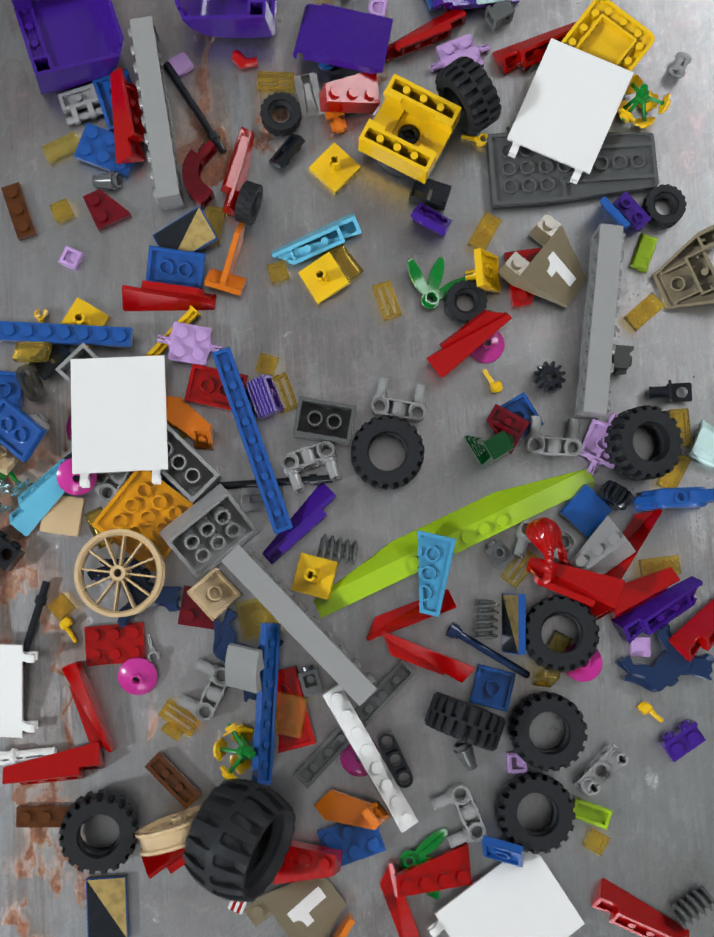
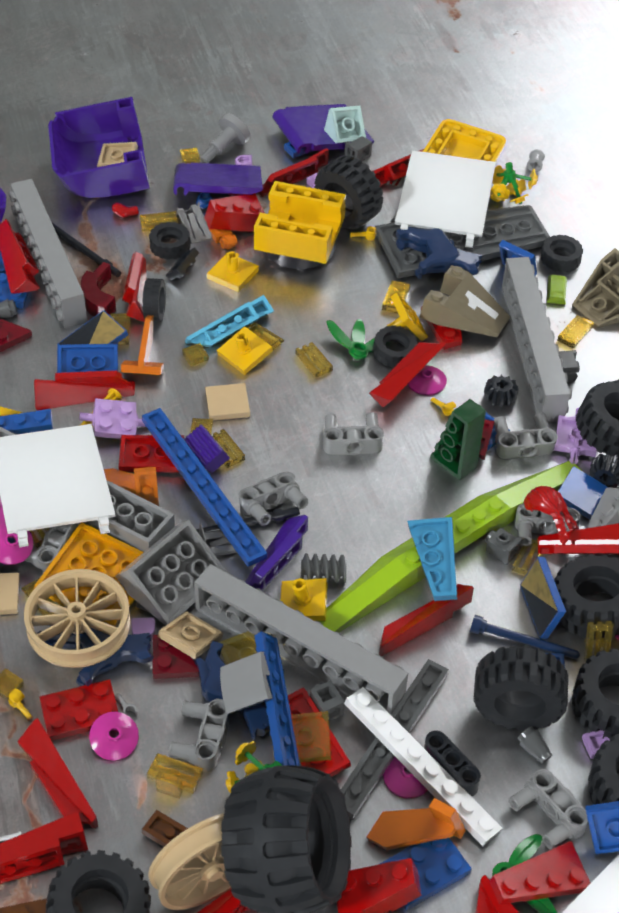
camera: 10 degrees left, 35 degrees down
lavender tile [168,51,194,78] -> none
dark grey brick [292,396,356,446] -> none
black tyre [351,415,425,491] -> none
red wedge [381,630,475,683] -> none
black piece [409,179,452,211] -> none
dark purple bracket [410,203,453,237] -> none
dark grey piece [472,599,499,639] -> none
dark purple bracket [613,192,652,231] -> none
none -> lavender tile [131,617,155,639]
none -> tan tile [205,383,250,421]
none -> dark blue animal [396,227,482,279]

